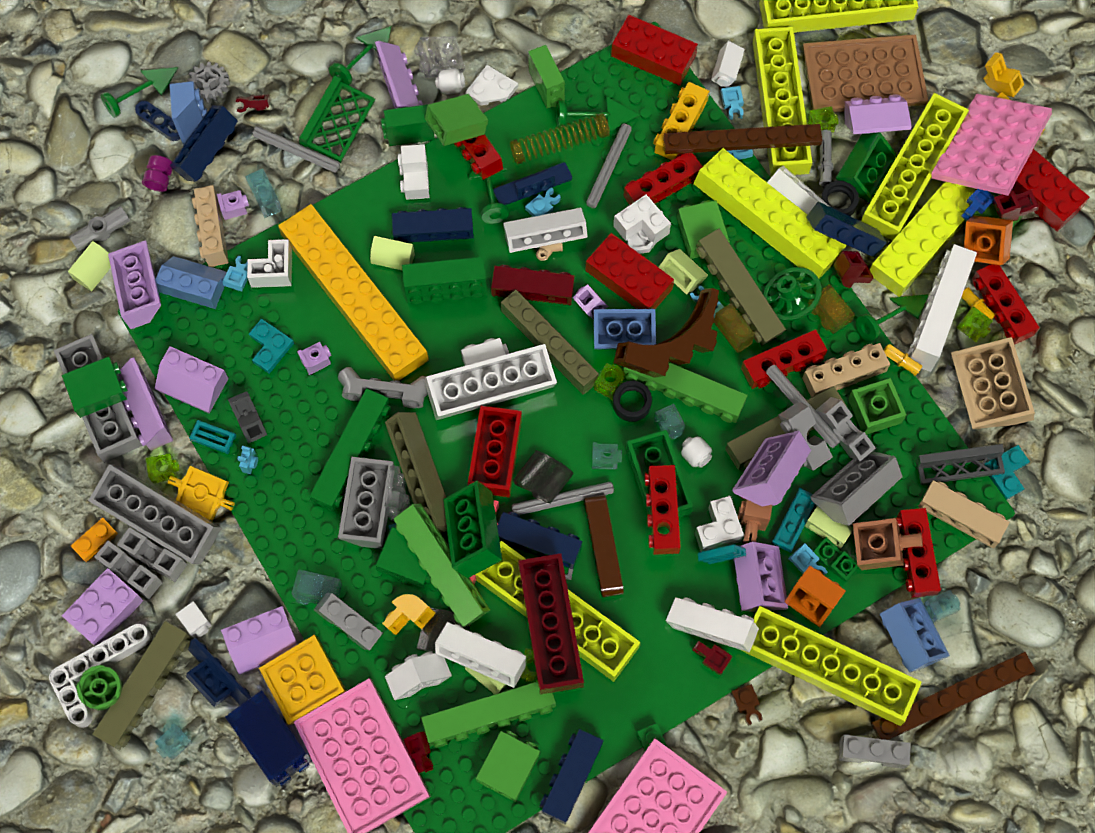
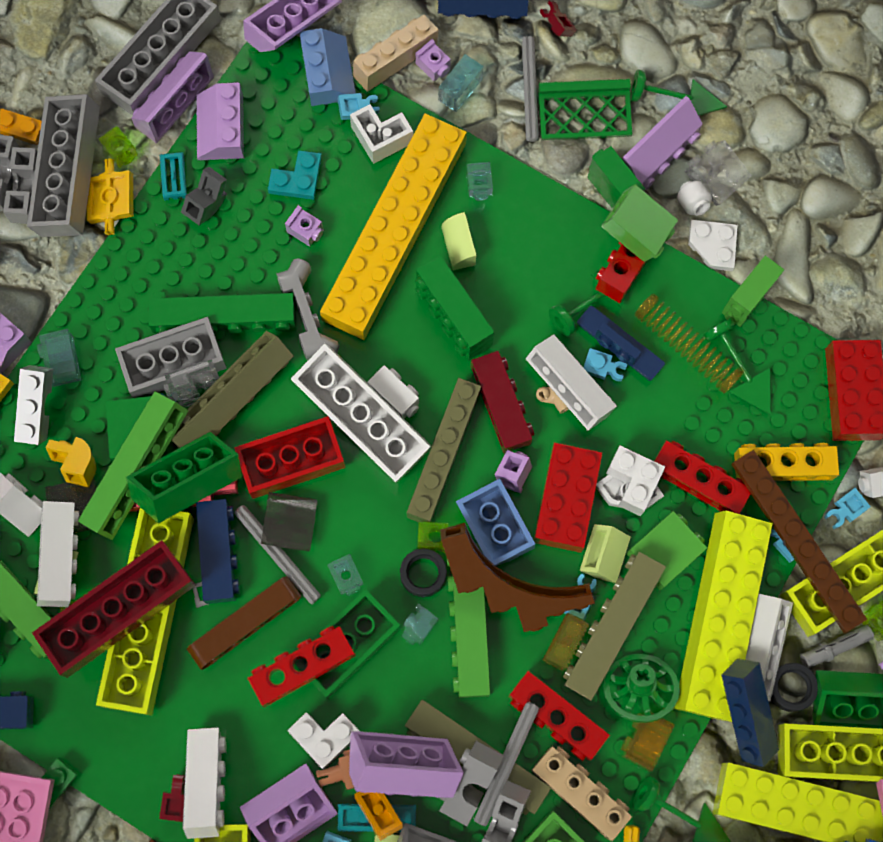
camera: 60 degrees right, 5 degrees up
green brick [62,357,128,418] -> none
medium azure plate [238,446,258,475] -> none
dark blue brick [392,207,474,243] -> none
white brick [398,144,429,200] -> none
light grey axle [586,124,631,208] -> none
white head [681,436,712,467] -> none
teal tile [698,544,746,564] -> none
dark red brick [834,251,874,288] -> none
none -> light orange plate [354,792,403,841]
none -> clear light blue brick [466,162,493,201]

